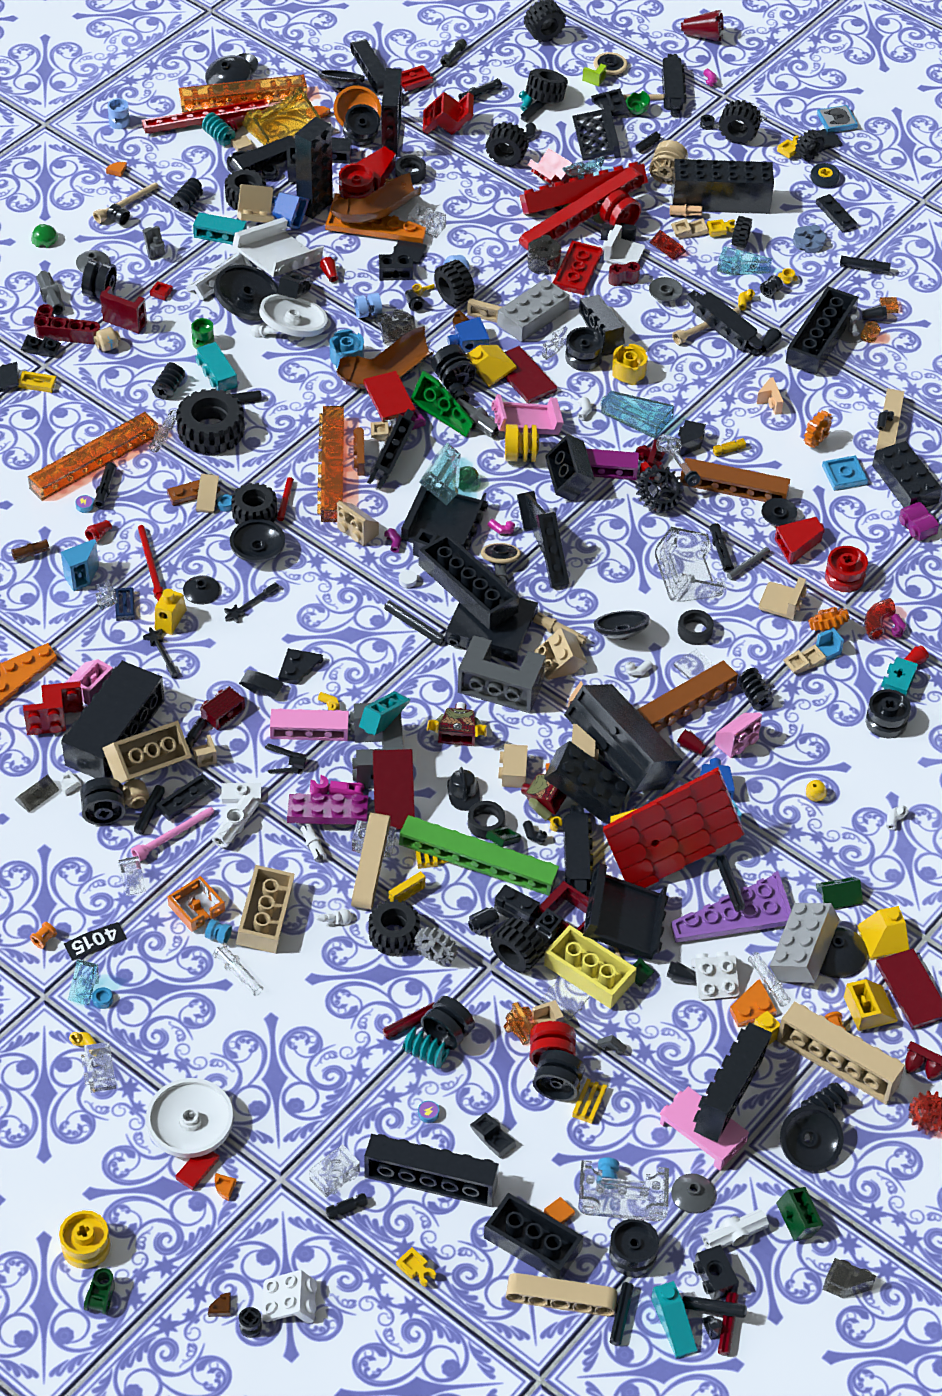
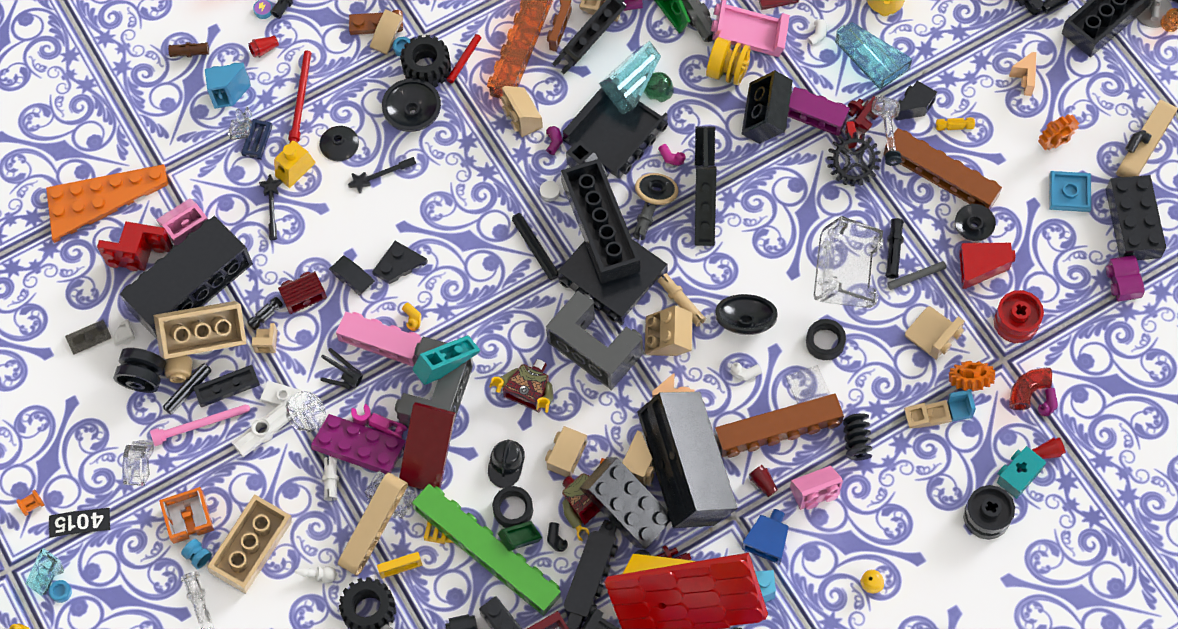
camera: 25 degrees right, 15 degrees up
none -> clear tile [286,391,326,432]

